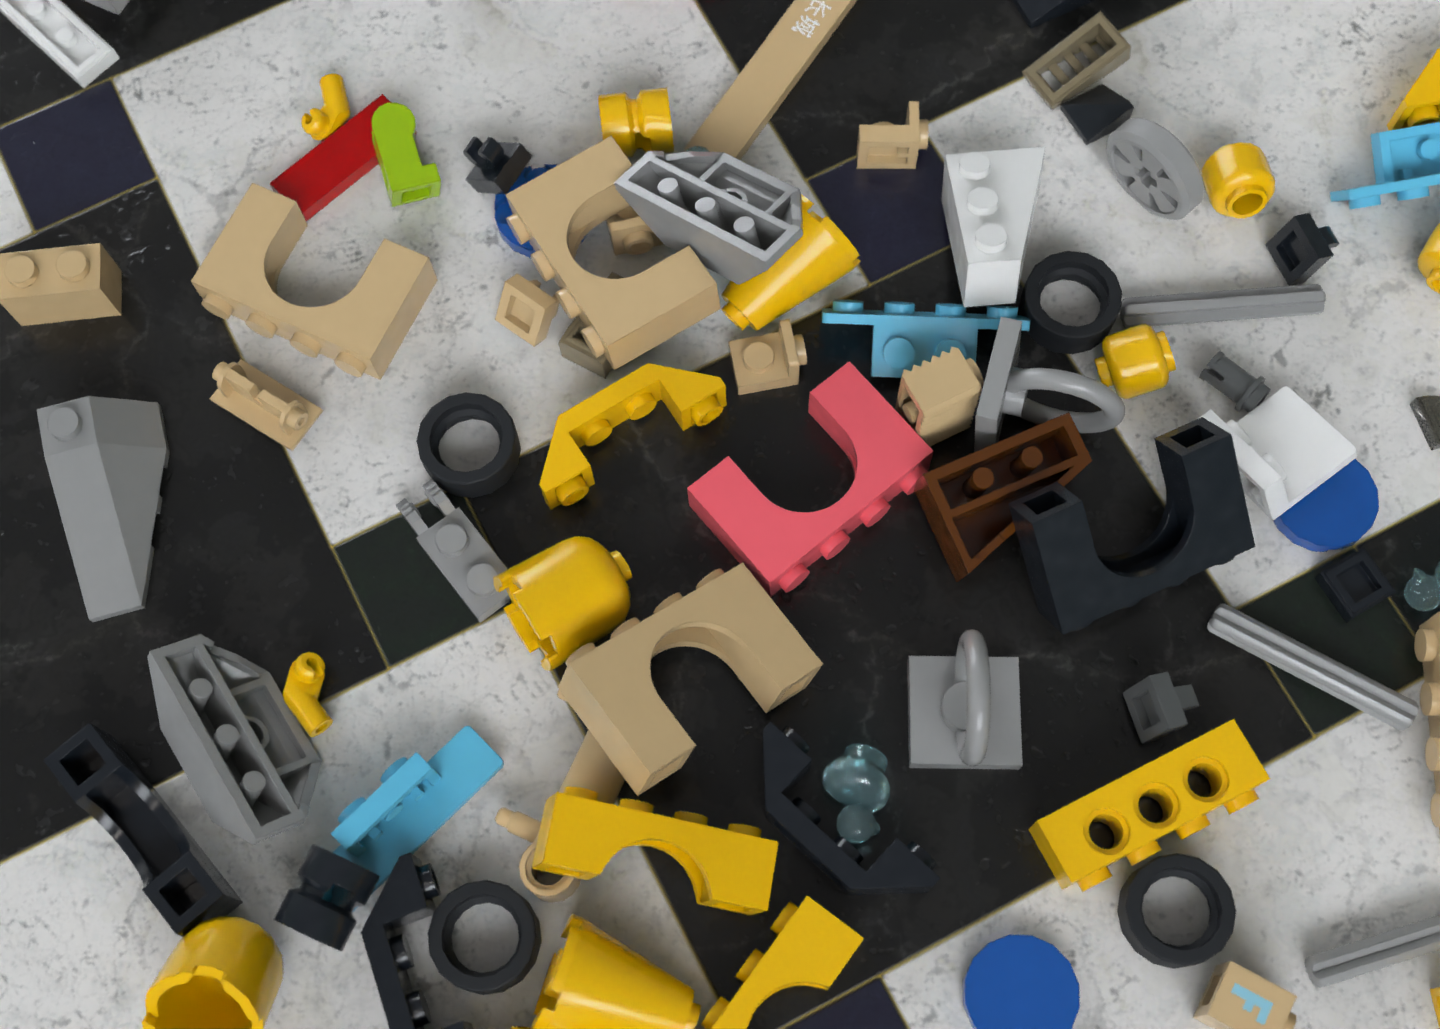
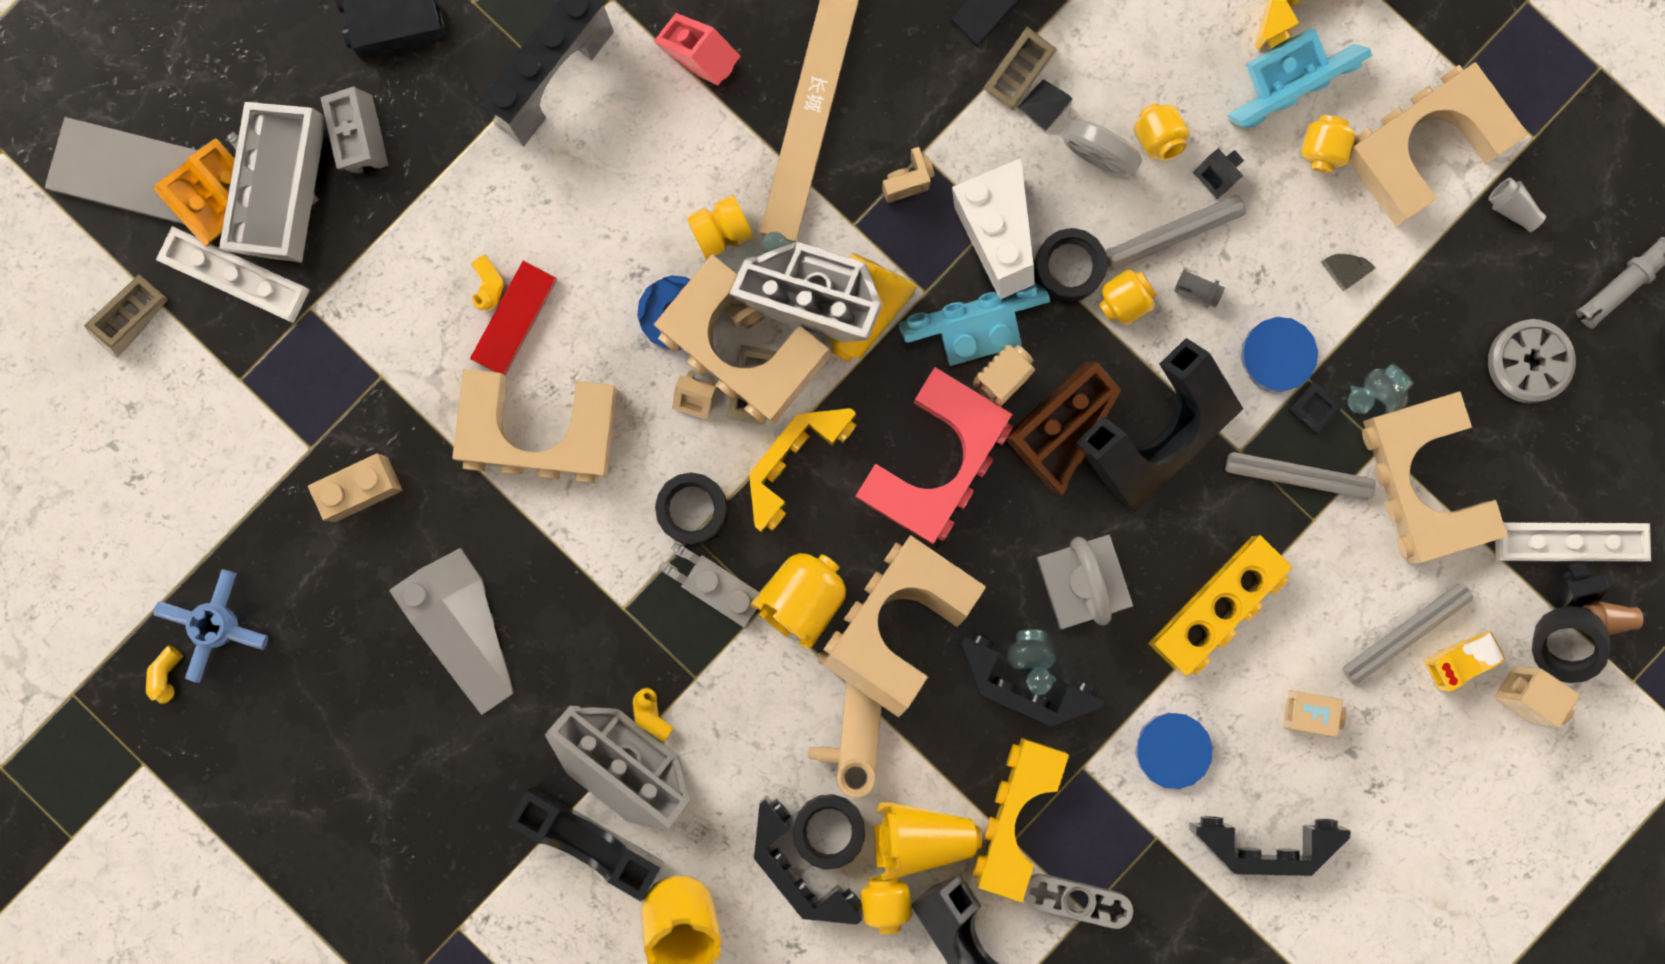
camera: 20 degrees left, 15 degrees up
tan hinge [210,359,323,451] -> none
black wheel [274,844,380,952] -> none
medium azure bracket [322,726,504,913] -> none
lime leg [372,103,441,207] -> none
black tile [463,137,533,195] -> none
yellow arch [532,786,779,915] -> none
tan bracket [728,319,807,395] -> none
light grey tile [974,317,1125,452] -> none
black tyre [1117,853,1236,969] -> none
dark grey tile [1122,671,1200,744] -> none
white bracket [1198,386,1358,521] -> none

